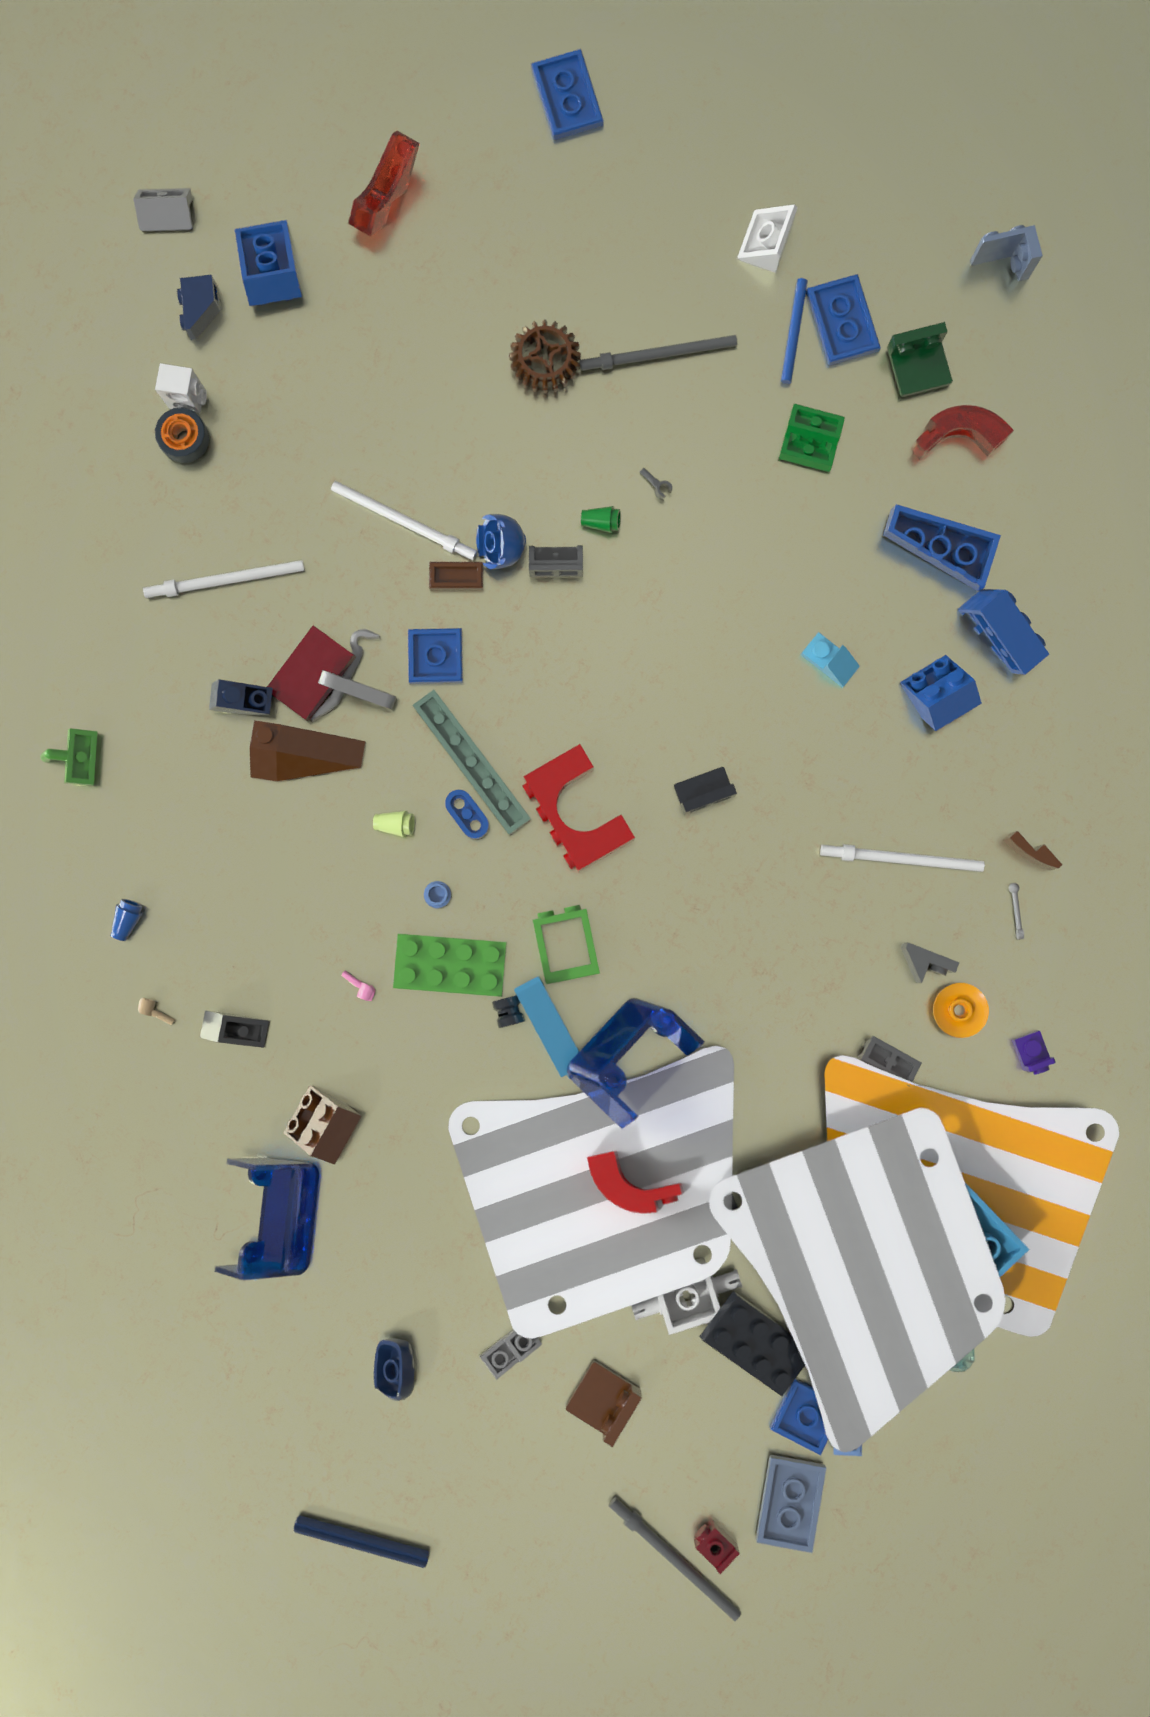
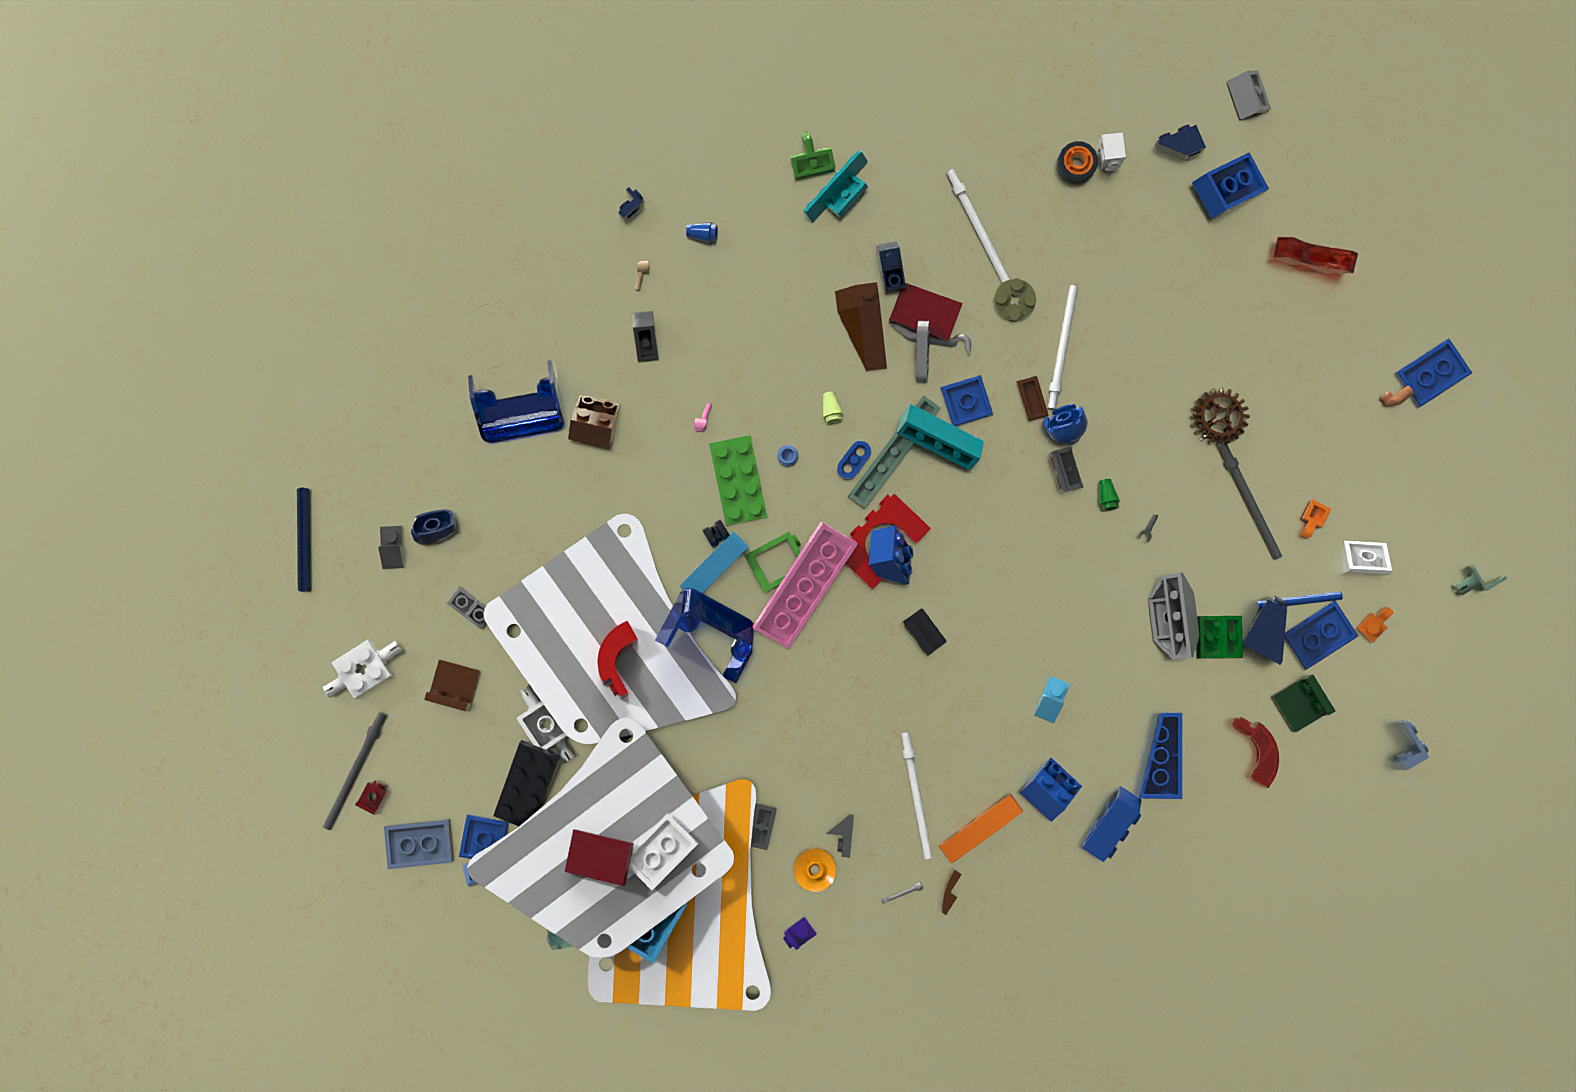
camera: 70 degrees right, 0 degrees up
none -> white brick [323,640,402,699]
none -> dark grey slope [378,526,404,569]
none -> dark red tile [565,829,634,886]
none -> dark blue bracket [618,187,644,223]
none -> white plate [629,813,698,890]
none -> bright pink plate [752,521,858,649]
none -> teal bracket [803,150,868,222]
none -> blue slope [869,526,914,585]
none -> teal brick [896,404,984,470]
none -> orange slope [939,794,1023,863]
none -> olive plate [994,278,1037,321]
none -> light grey wedge [1149,572,1200,660]
none -> dark blue slope [1242,595,1287,665]
none -> orange plate [1300,499,1331,539]
none -> orange plate [1356,606,1394,643]
none -> nougat arm [1381,385,1414,406]
none -> sand green bracket [1455,565,1507,596]

